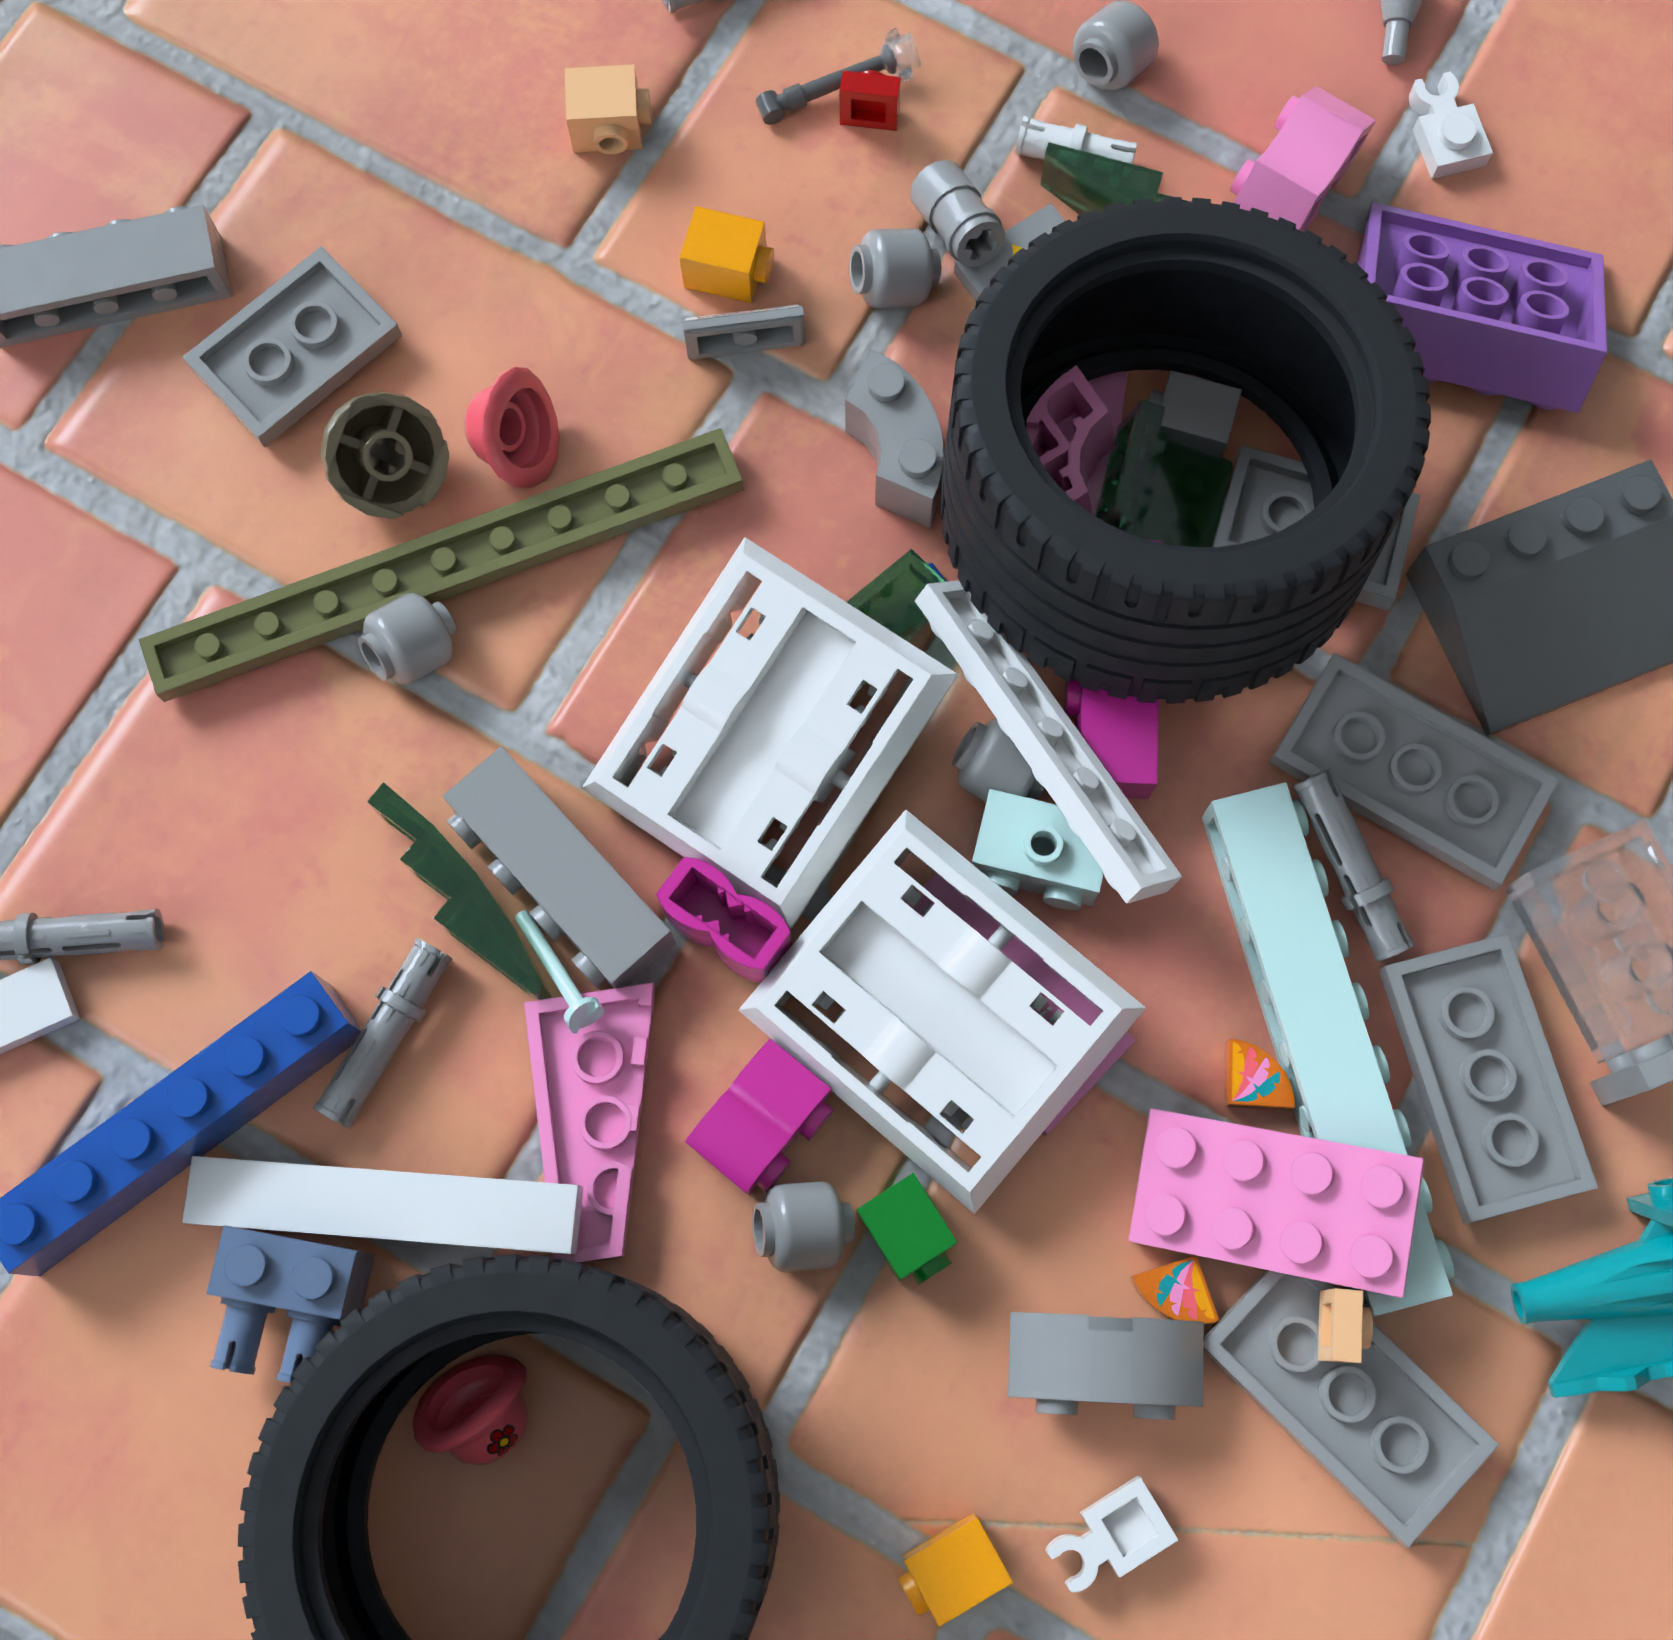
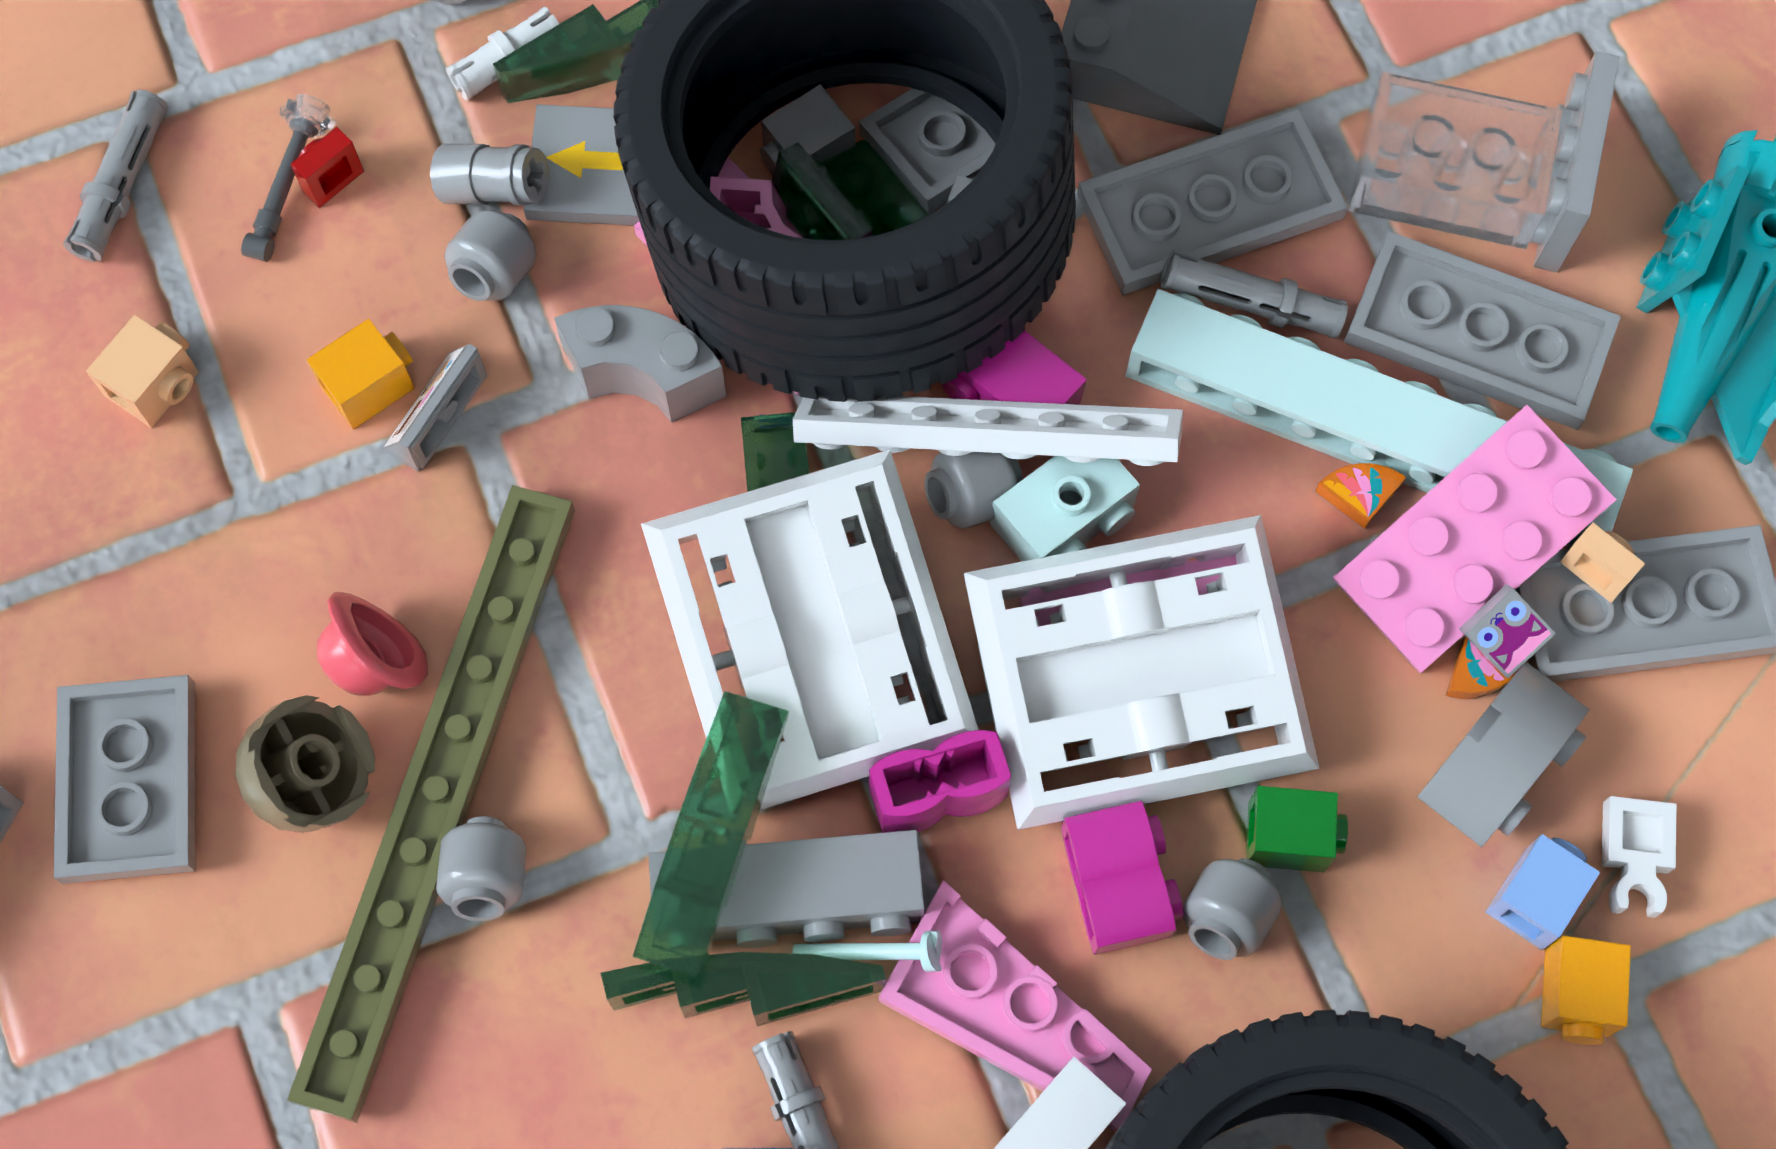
camera: 55 degrees left, 5 degrees down
none -> clear green slope [632,691,790,978]
none -> tile [1459,584,1556,678]
none -> light blue brick [1485,834,1600,950]

